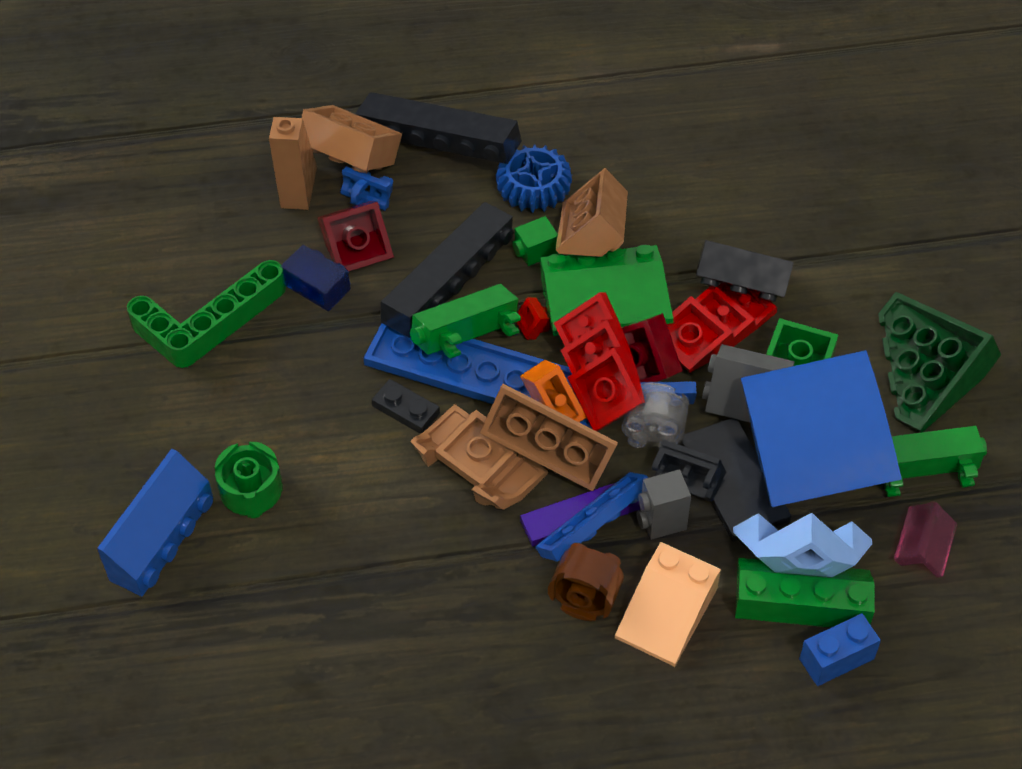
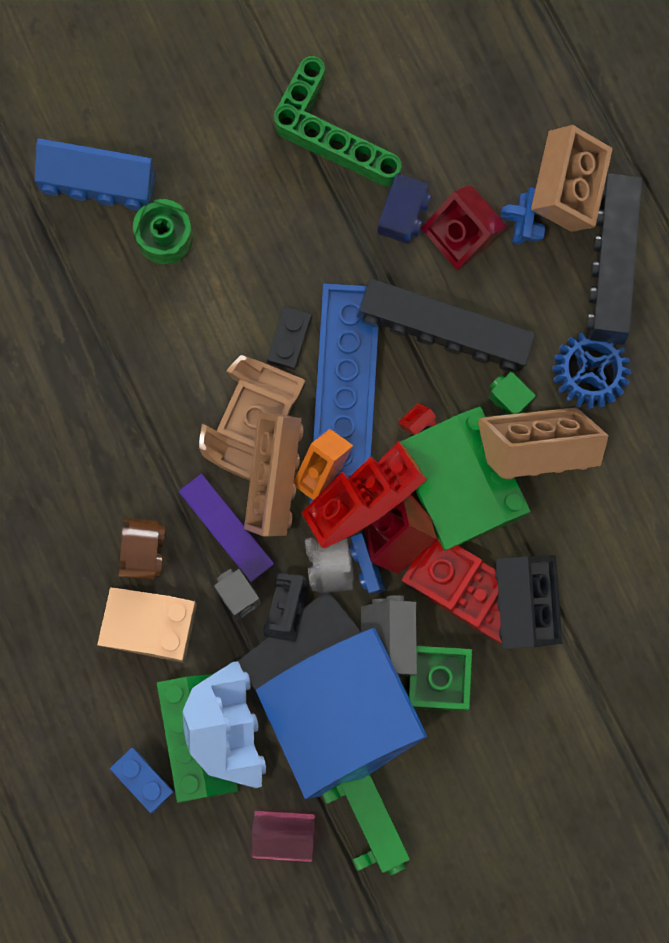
camera: 70 degrees right, 25 degrees up
medium nougat slope [269,117,317,210] -> none
green brick [410,284,521,358] -> none
blue plate [535,472,648,562] -> none
dark green slope [878,292,1001,433] -> none

